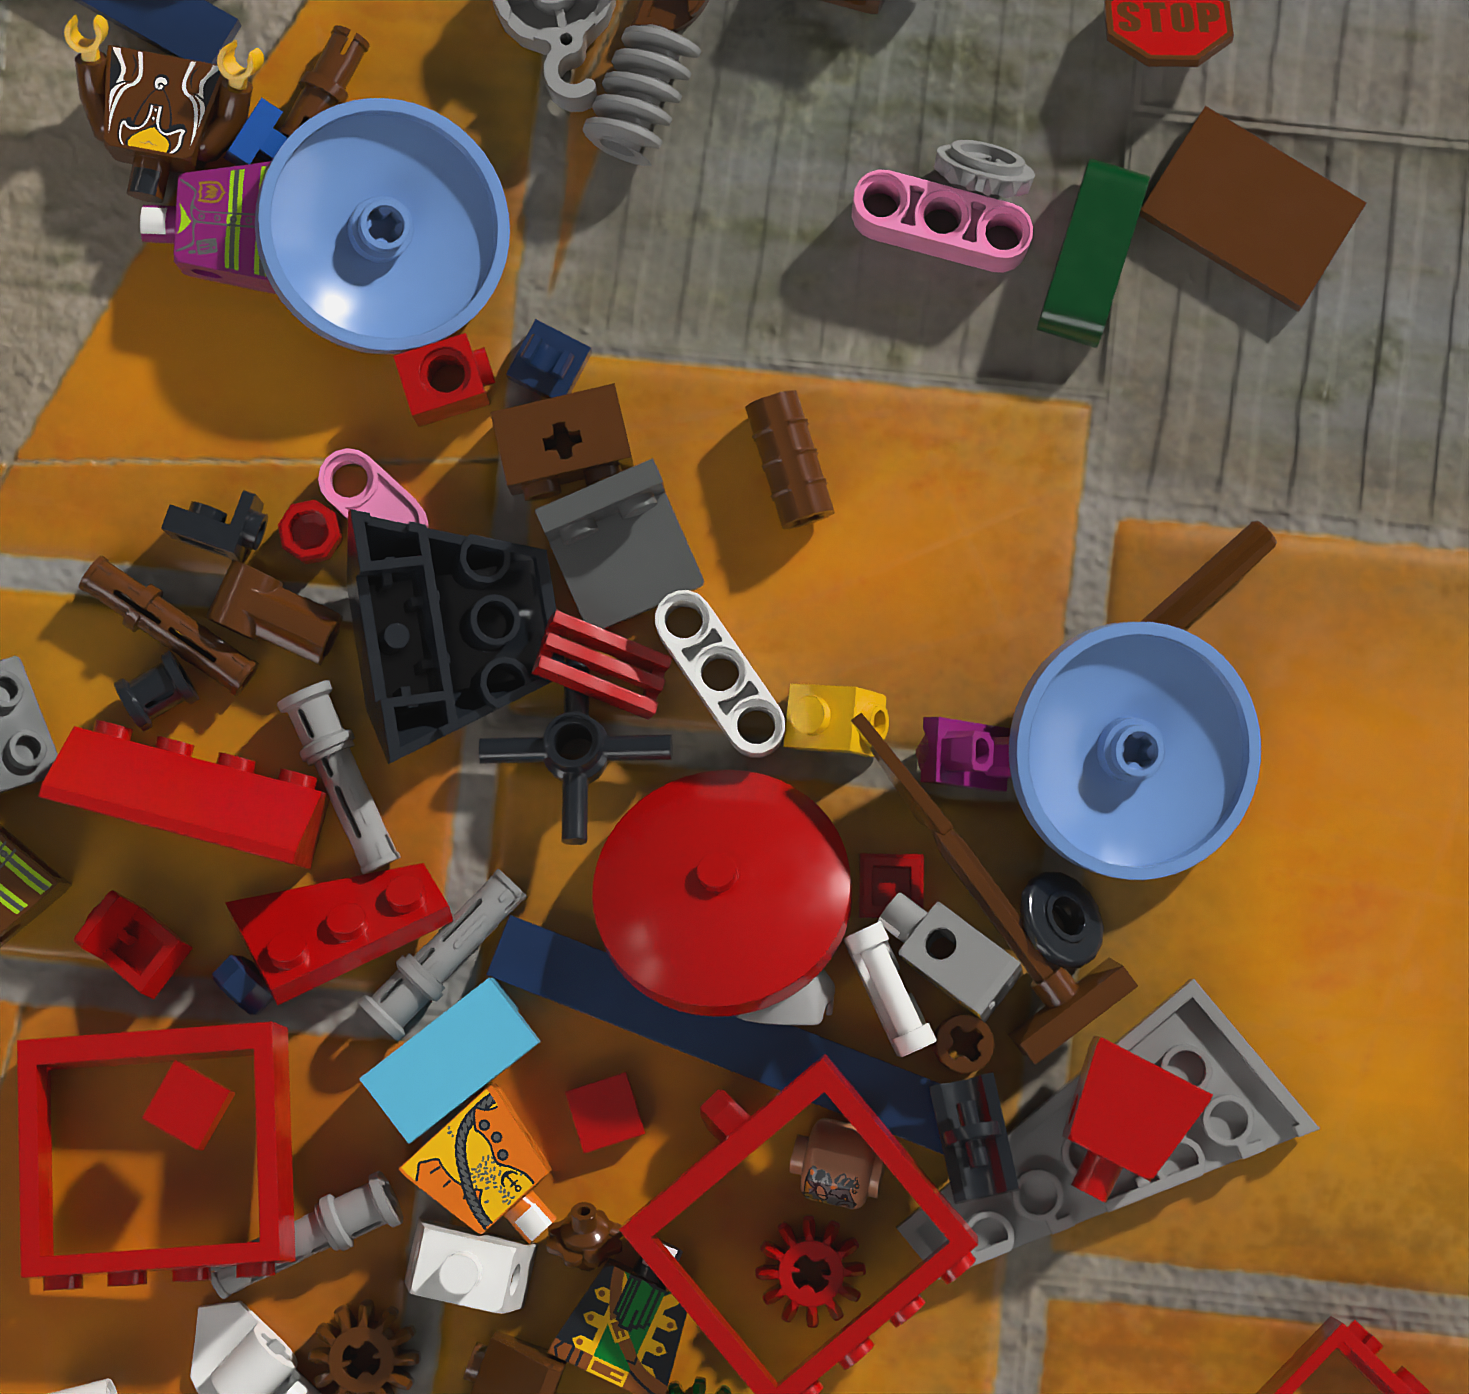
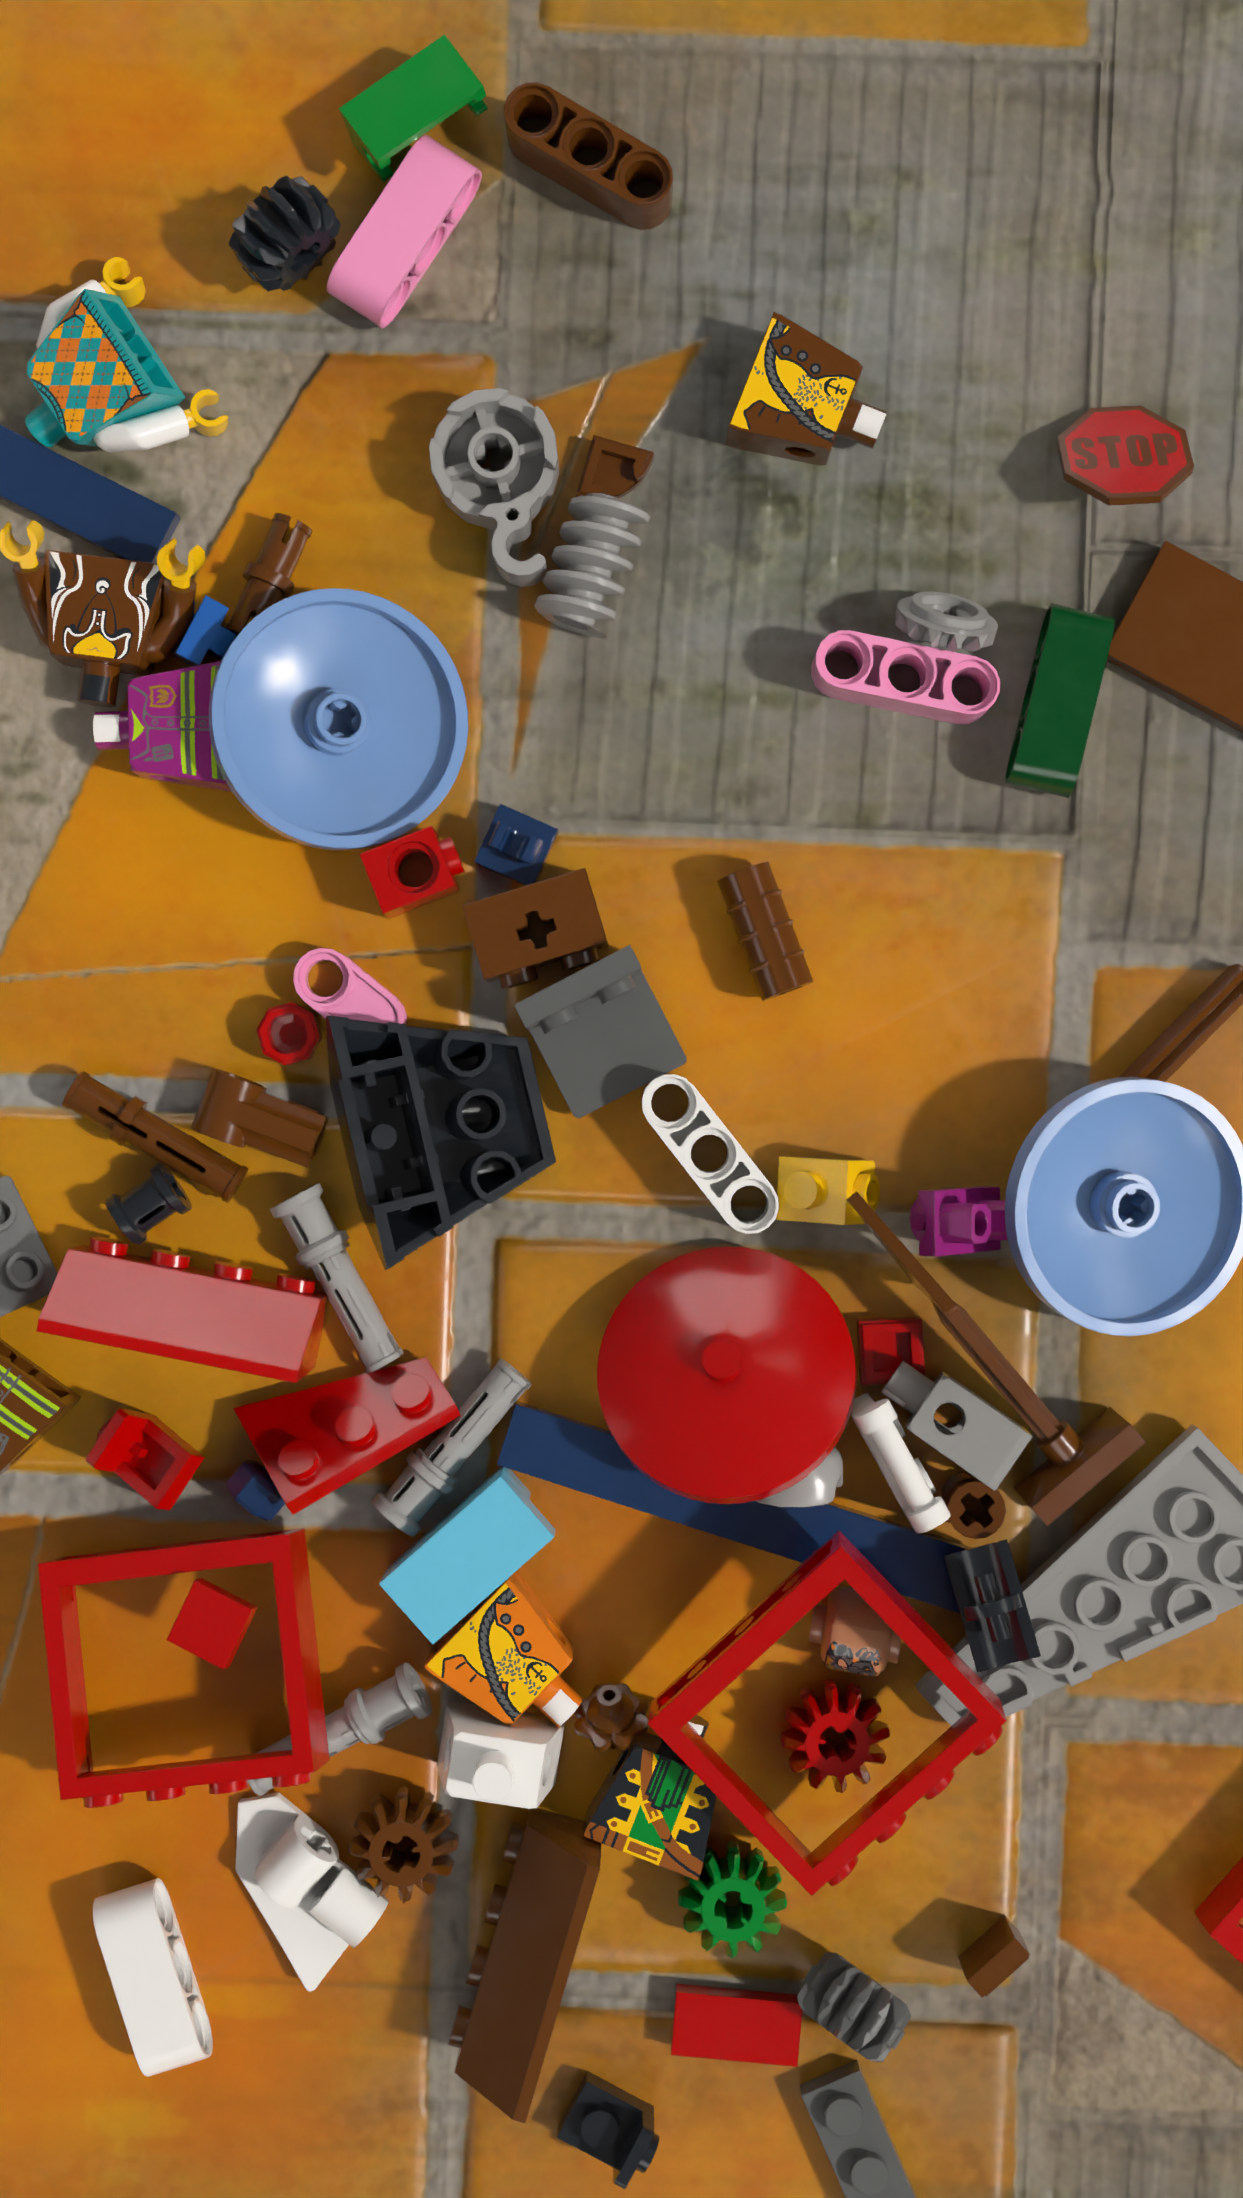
camera: 10 degrees left, 5 degrees up
black bracket [161,490,268,563] -> none
black bar [479,657,673,845] -> none
red tile [532,610,673,720] -> none
red tile [565,1072,646,1154] -> none
red tile [700,1088,750,1142] -> none
black piece [1020,872,1104,968] -> none
red torso [1062,1036,1213,1203] -> none

